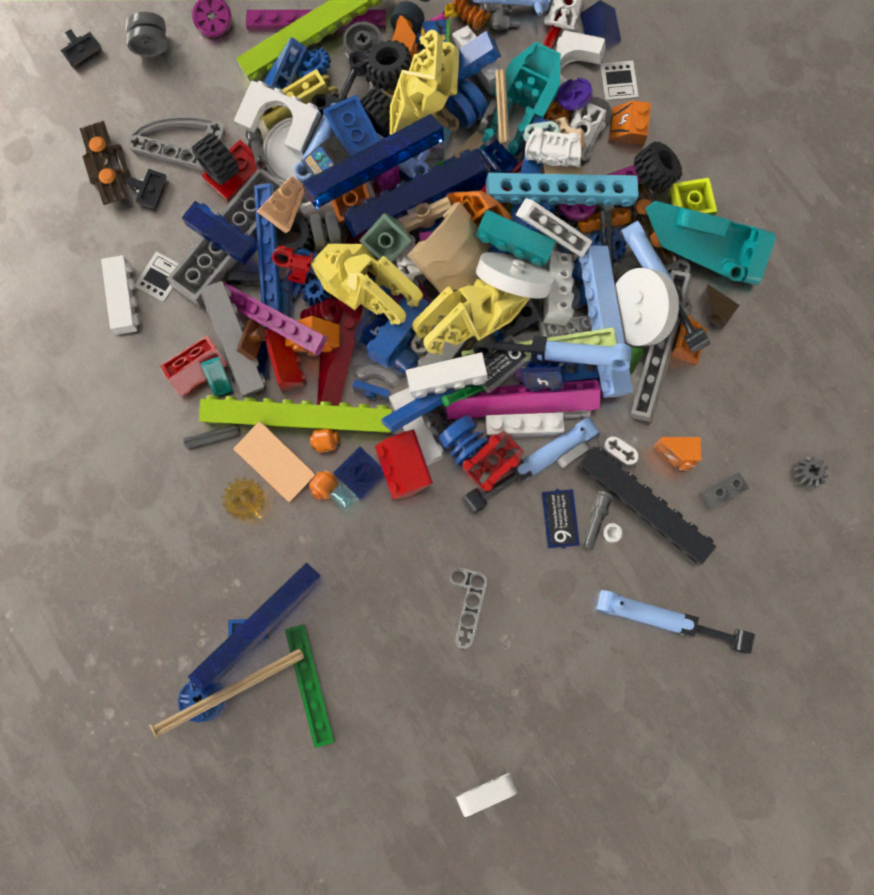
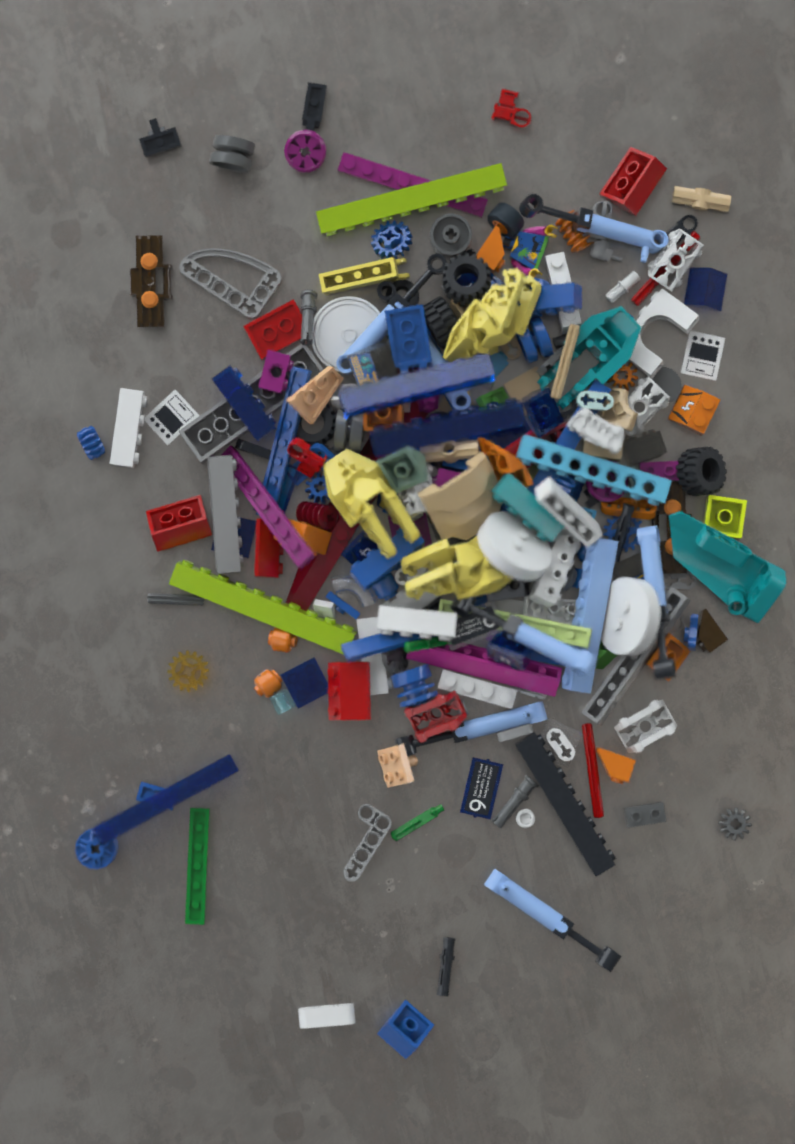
camera: 20 degrees right, 10 degrees up
black hinge [128,169,167,209] -> none
tan axle [149,649,304,740] -> none
black tyre [192,133,239,185] -> none
teal tile [201,356,233,396] -> none
light nougat tile [233,421,316,502] -> none
white arch [234,80,321,155] -> none
reddish brown tile [236,319,267,361] -> none
blue slope [264,37,307,90] -> none
dark purple tile [557,78,593,110] -> none
none -> blue gear [77,426,105,460]
none -> magenta brick [258,350,294,395]
none -> white tile [313,599,336,619]
none -> light nougat plate [377,744,418,788]
none -> blue slope [377,1000,434,1059]
none -> green piece [390,804,444,842]
none -> black pin [436,937,456,997]
none -> red axle [582,723,604,818]
none -> white axle [606,271,641,303]
none -> white piece [614,700,678,753]
none -> clear smoke brick [622,429,667,467]
none -> blue piece [684,614,699,651]

